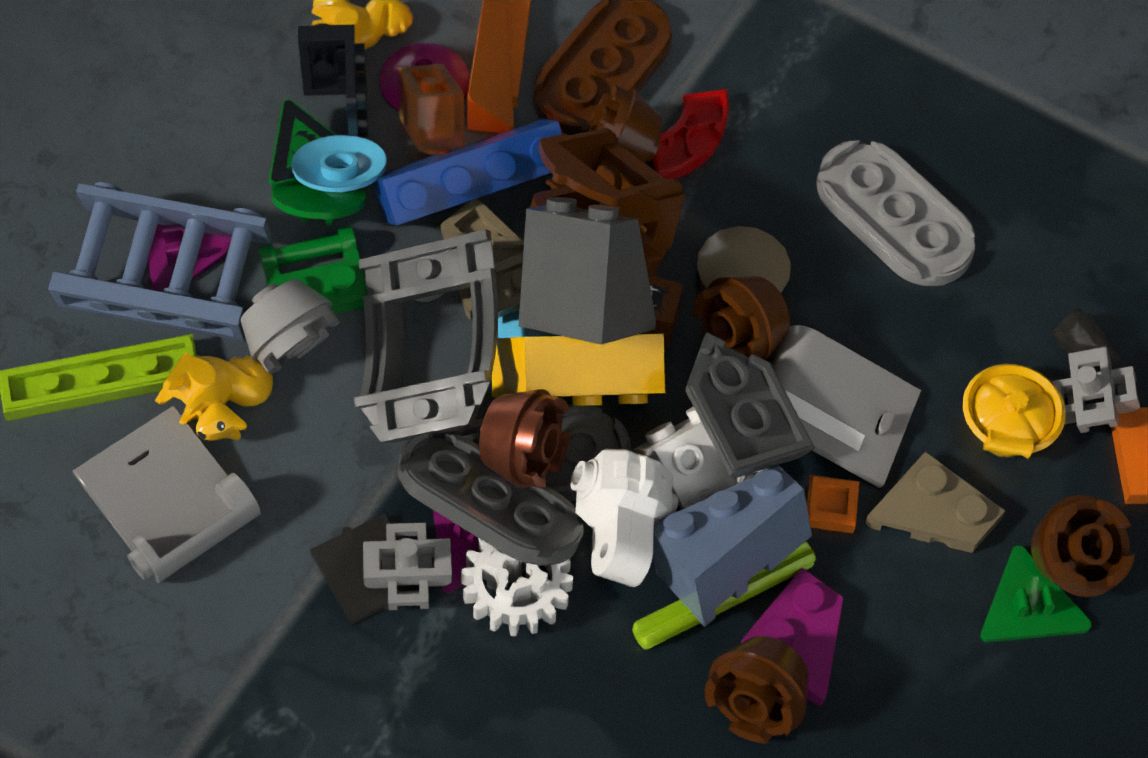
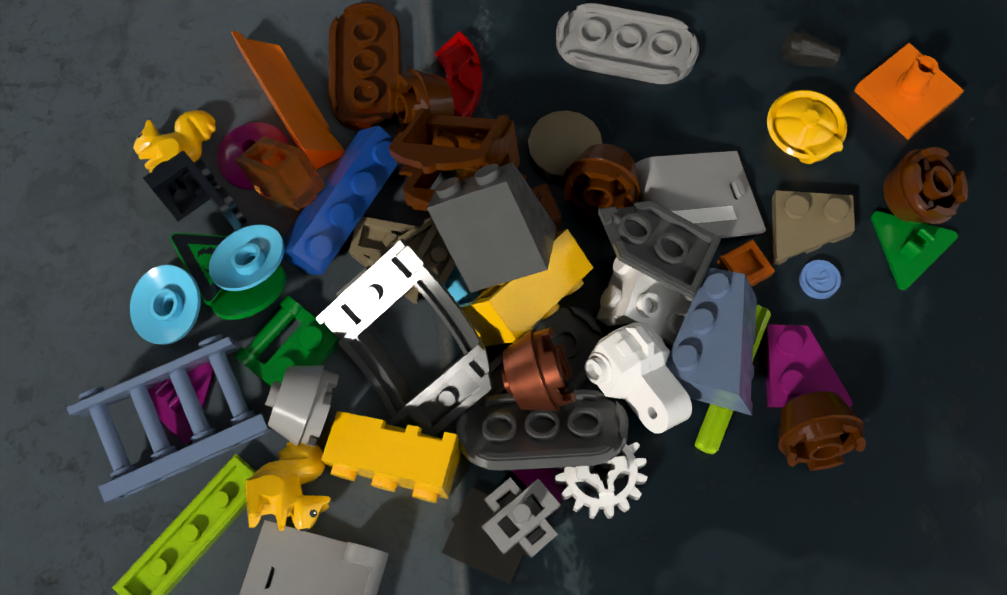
camera: 30 degrees left, 10 degrees up
light grey piece [1051,346,1140,433] -> none
none -> medium azure dish [130,265,201,345]
none -> yellow wedge [321,411,462,503]
none -> medium blue piece [799,260,841,299]

